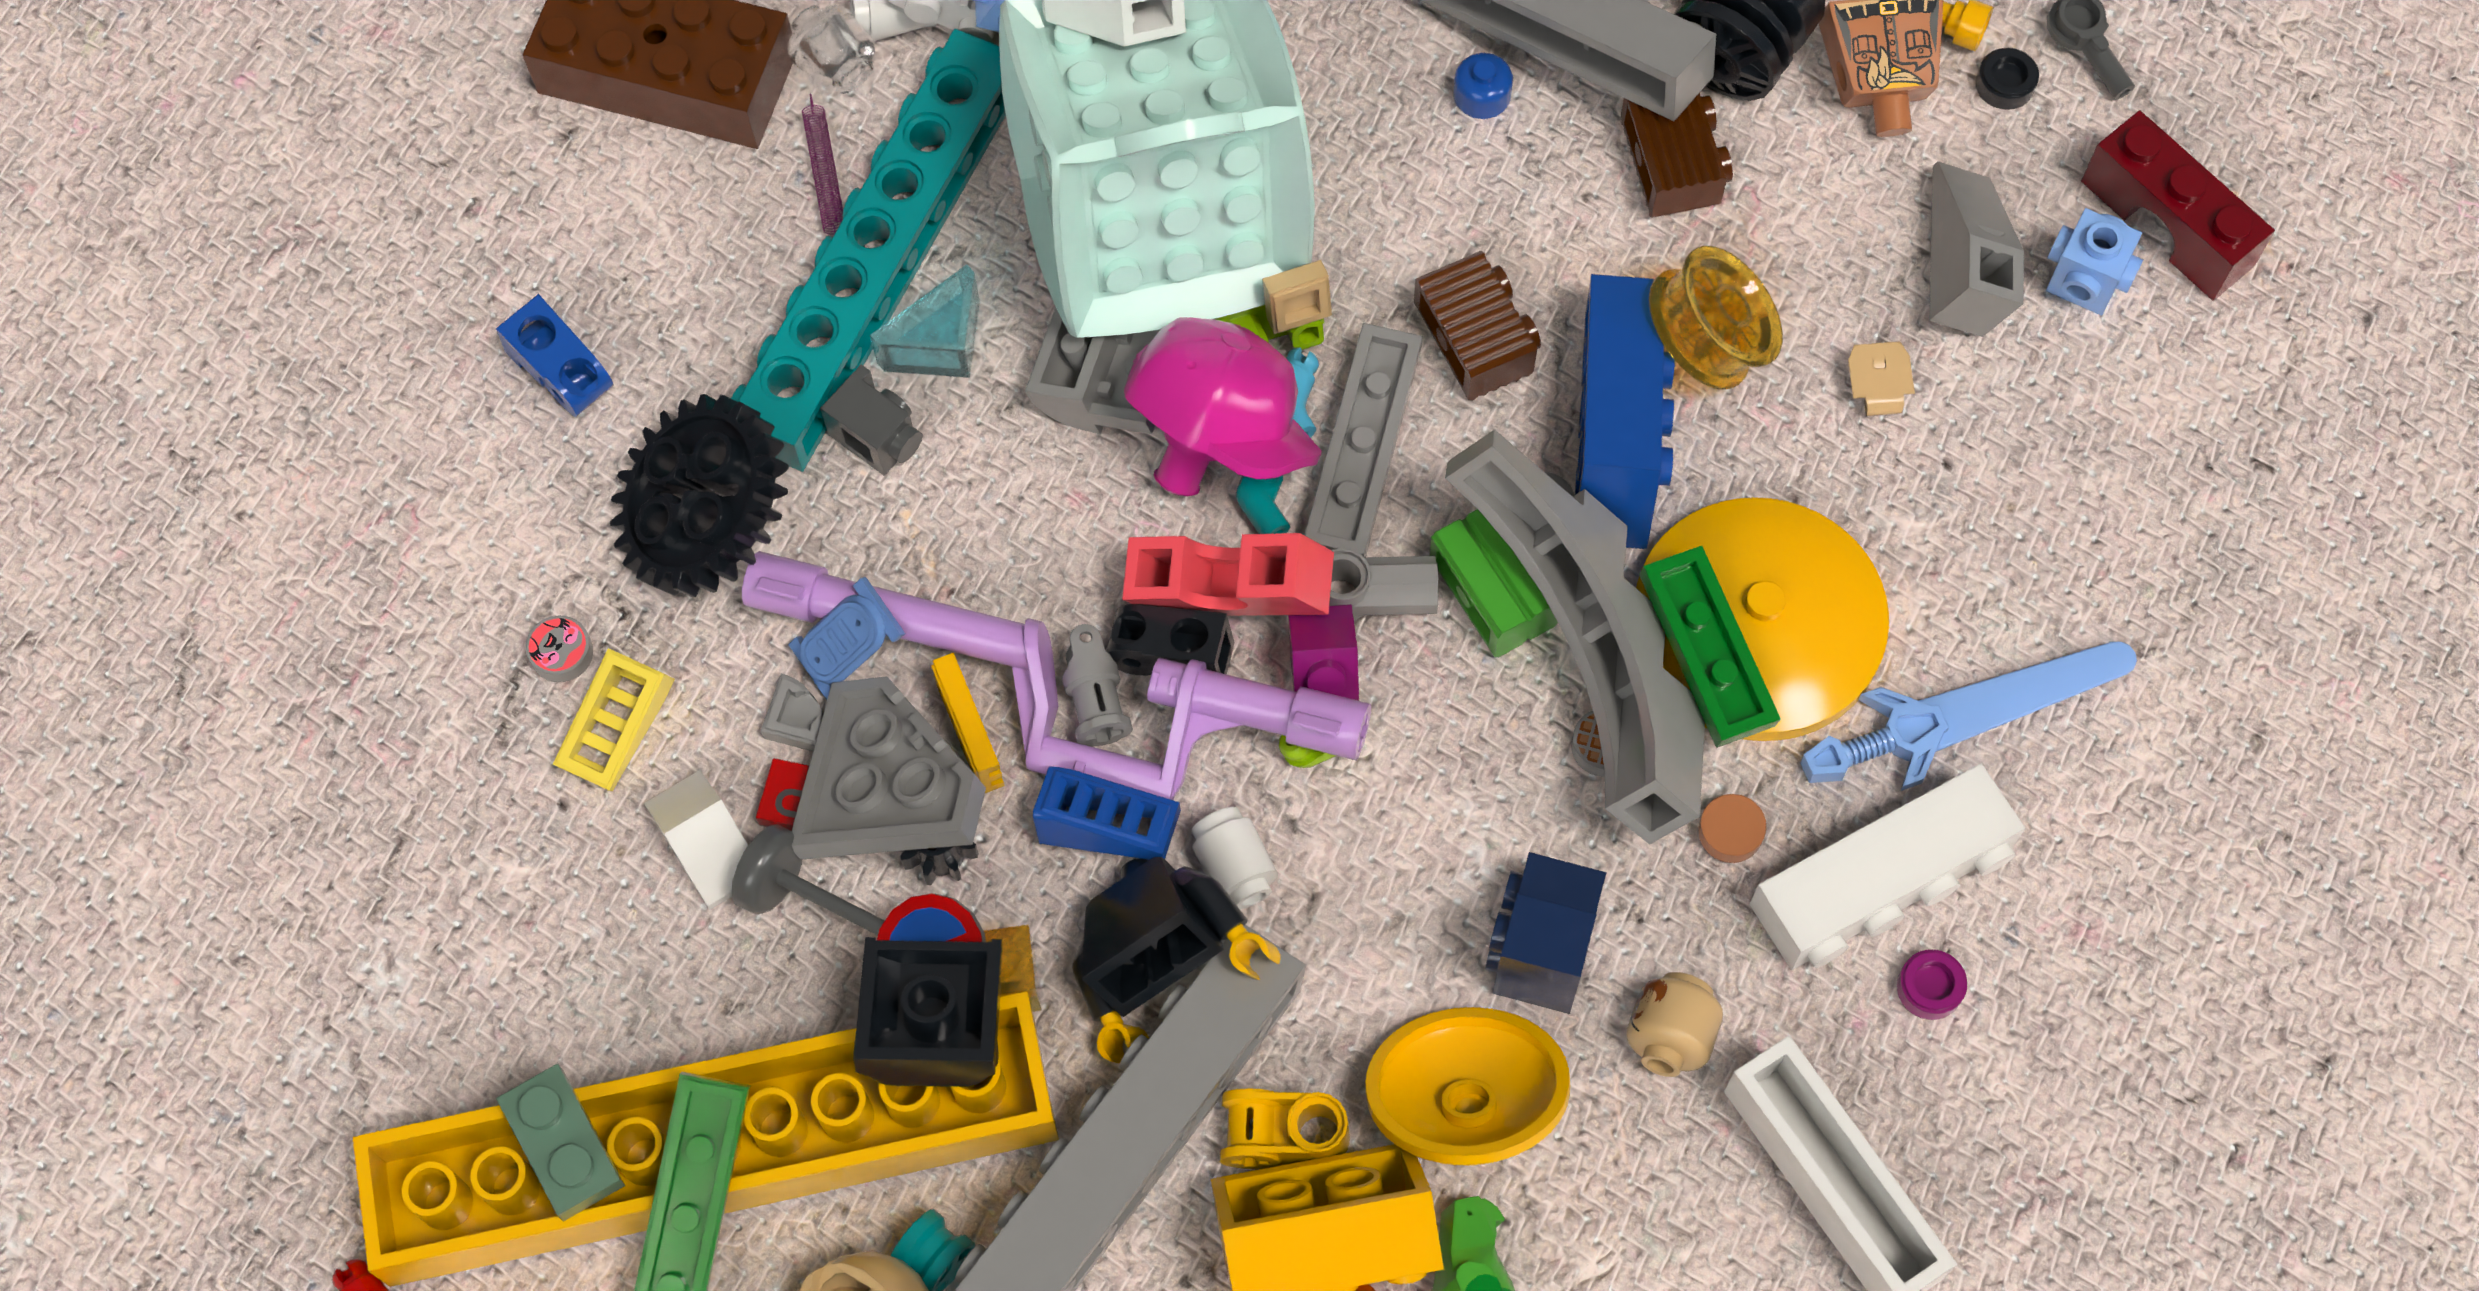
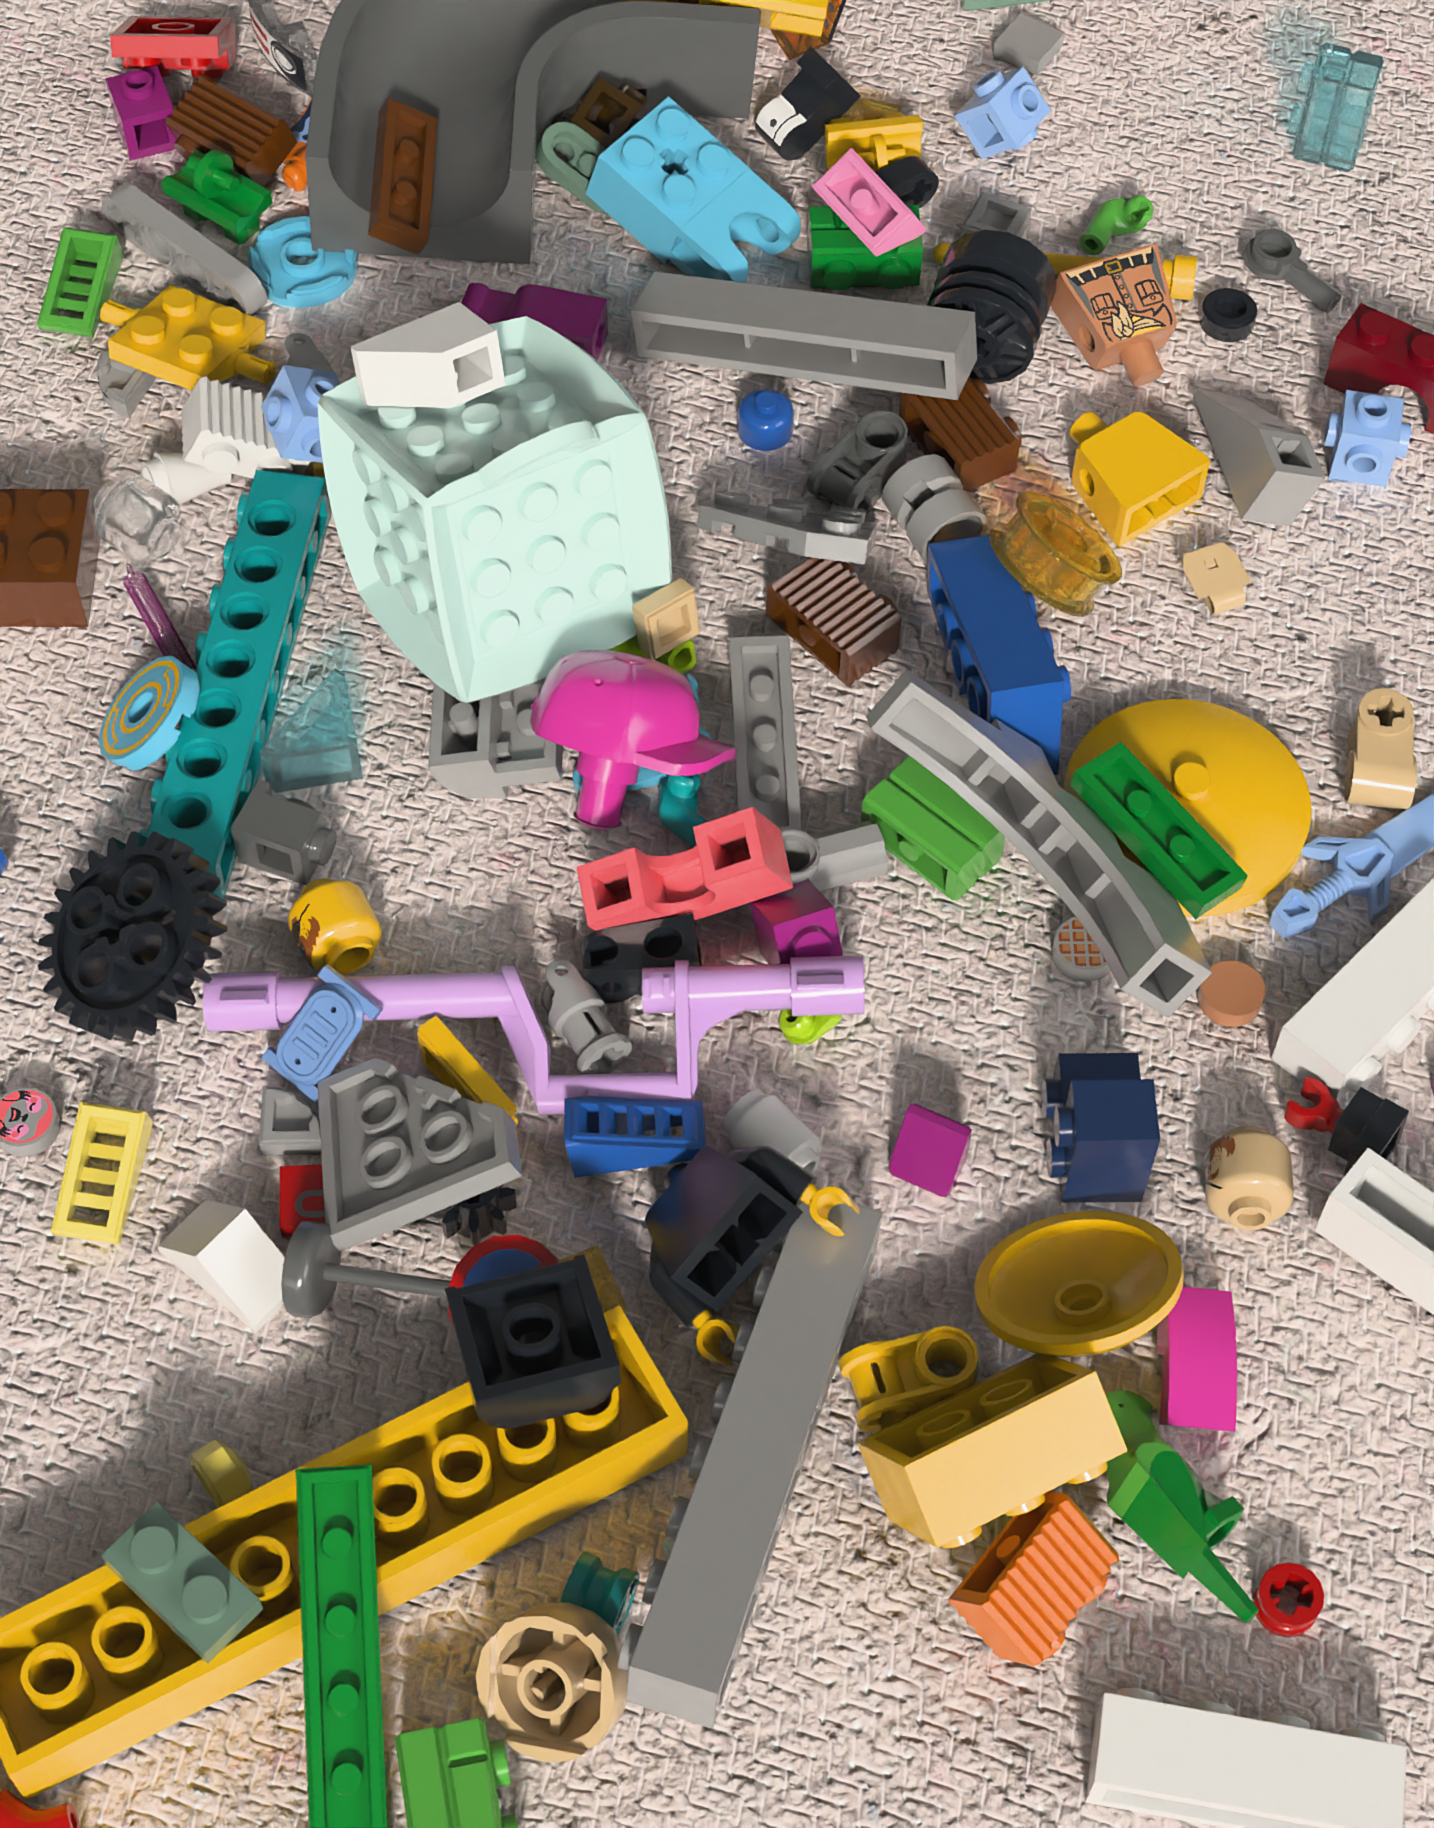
camera: 20 degrees left, 10 degrees down
none -> medium azure tile [99,656,200,771]
none -> light yellow tile [189,1439,254,1508]
none -> yellow head [288,878,382,975]
none -> light grey plate [697,491,878,564]
none -> dark grey piece [806,410,908,515]
none -> light grey wheel [882,454,988,564]
none -> magenta slope [889,1103,972,1197]
none -> yellow torso [1069,411,1210,547]
none -> dark pink slope [1156,1286,1237,1432]
none -> black piece [1284,1077,1409,1176]
none -> tan piece [1344,688,1417,809]

